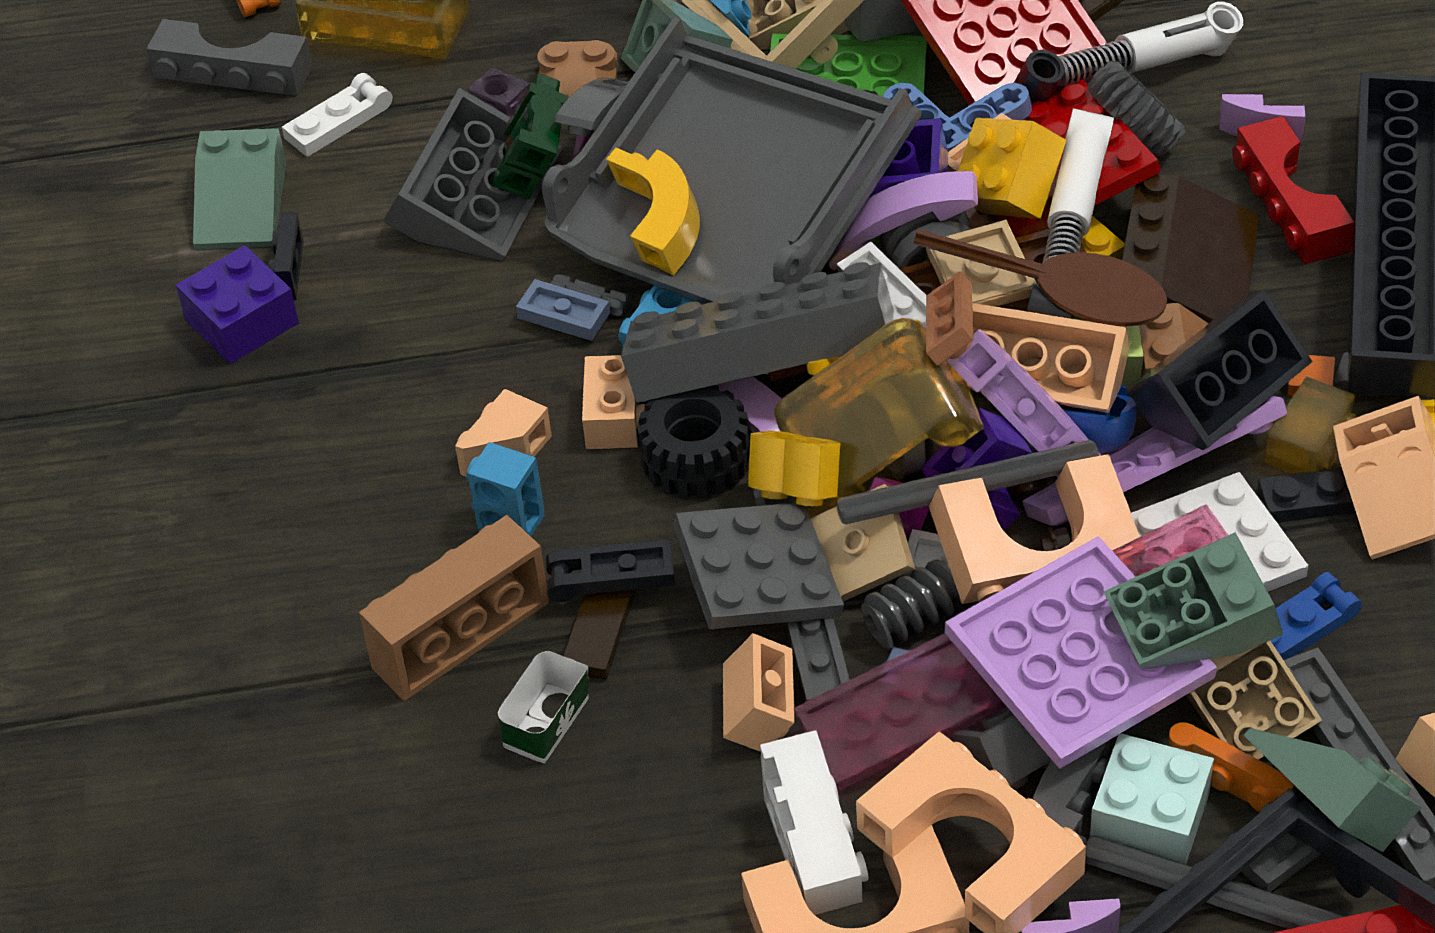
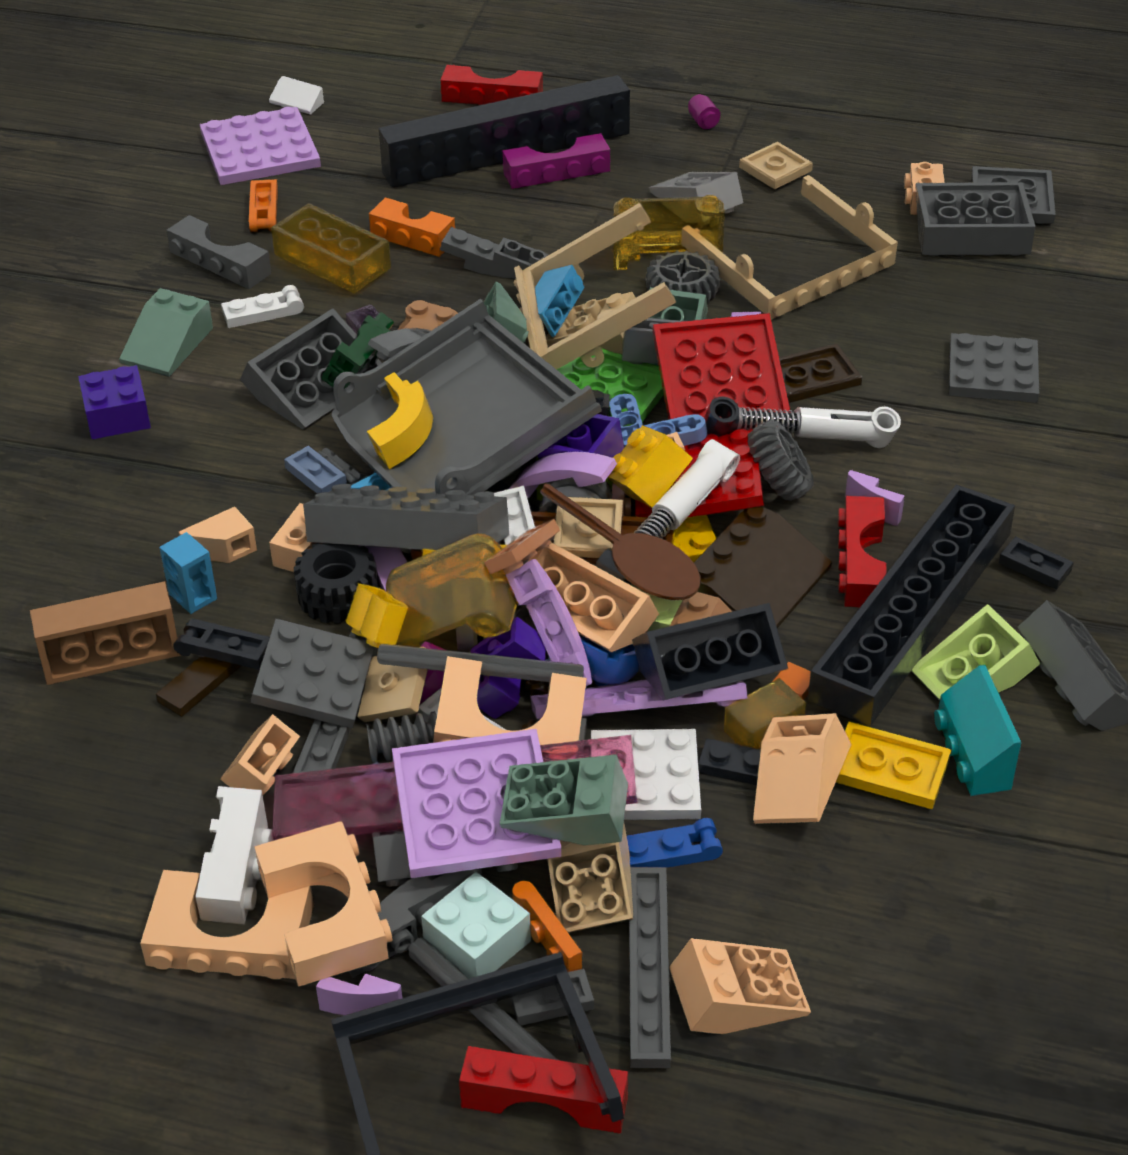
camera: 20 degrees right, 5 degrees down
black plate [268,213,304,300] -> none
white piece [498,651,589,764] -> none
sand green slope [1244,728,1422,852] -> none

